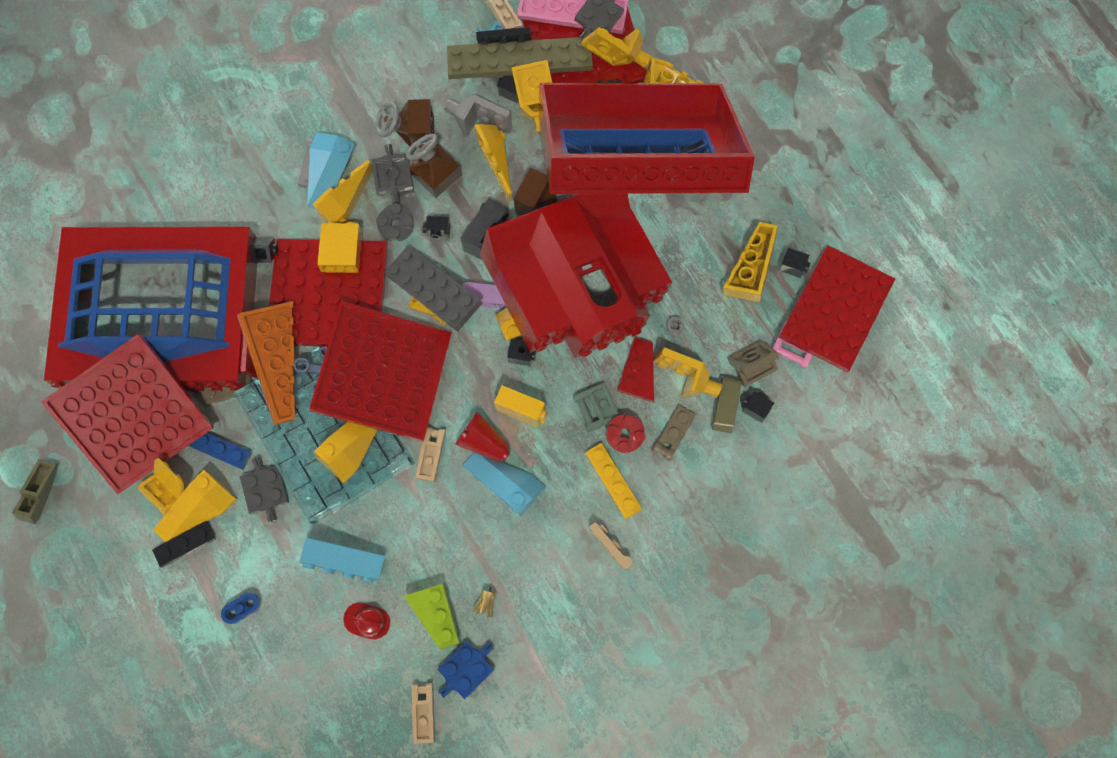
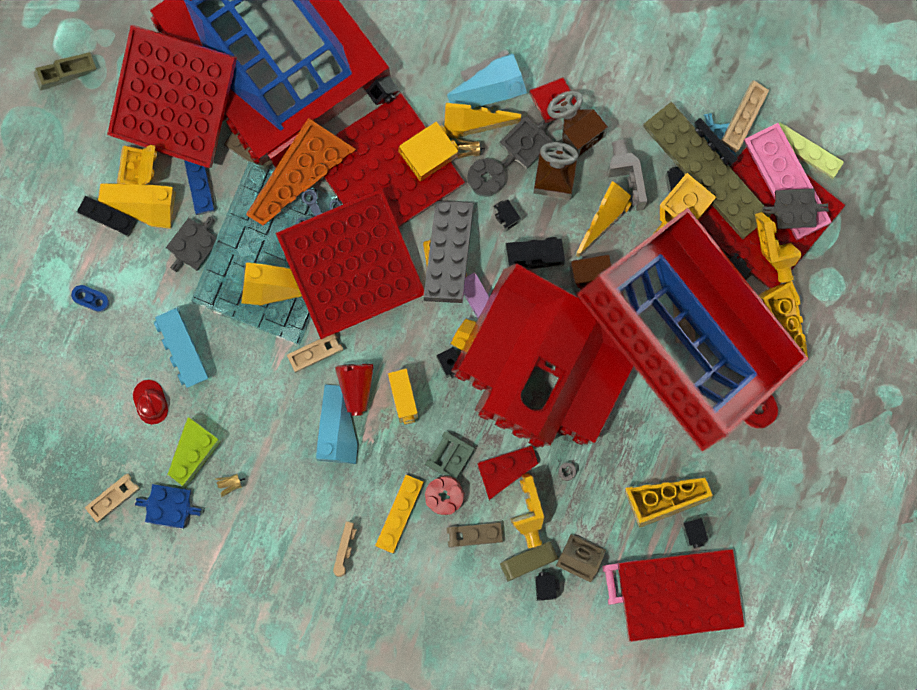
camera: 50 degrees right, 5 degrees up
none -> pearl gold piece [457,139,485,159]
none -> red plate [529,78,580,123]

